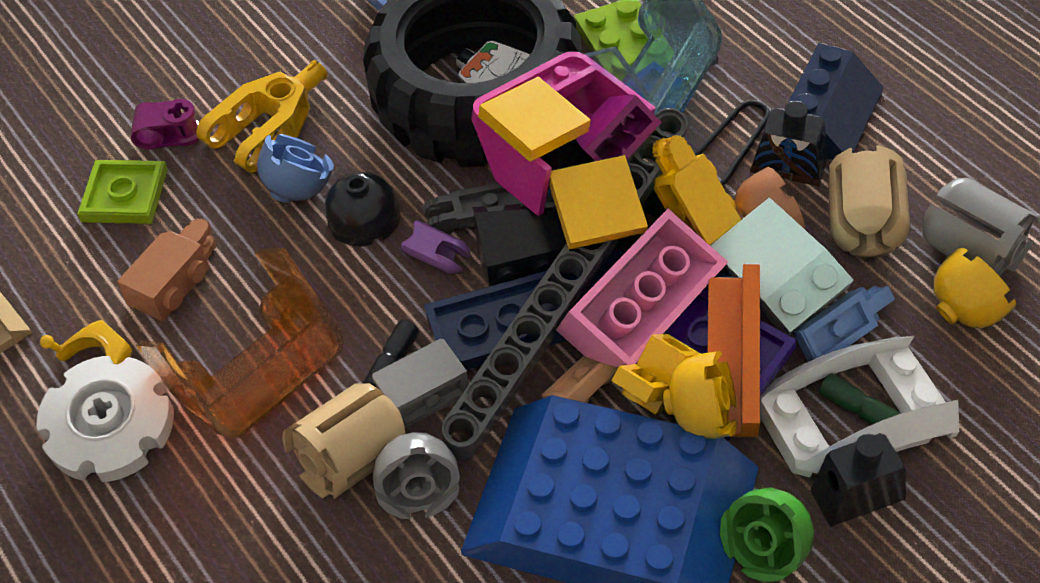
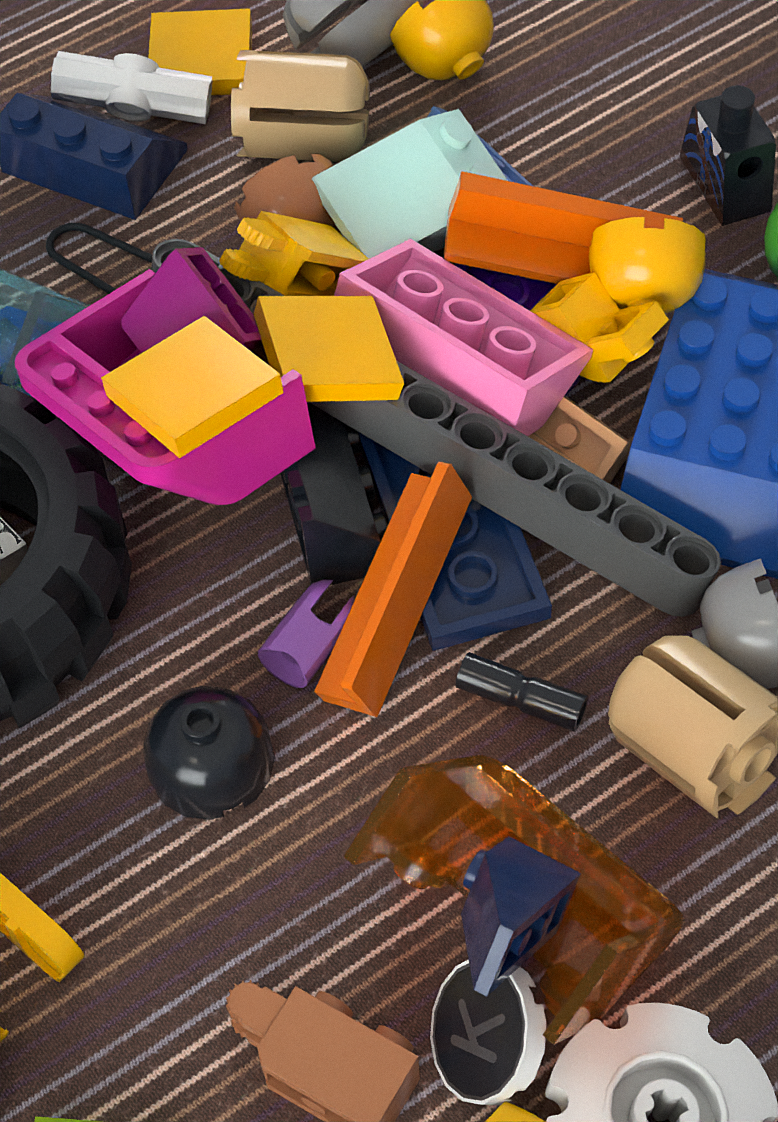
camera: 90 degrees left, 5 degrees up
medium blue cylinder [257,134,334,203] -> none
light grey panel [372,339,469,429] -> none
dark grey hinge [422,183,529,234] -> none
black torso [750,101,828,187] -> none
white wedge [760,336,959,477] -> none
dark green piece [819,373,901,425] -> none
none -> white piece [50,51,213,124]
none -> yellow tile [148,9,252,95]
none -> orange panel [314,462,472,717]
none -> tile [430,960,547,1105]
none -> dark blue slope [461,836,581,997]

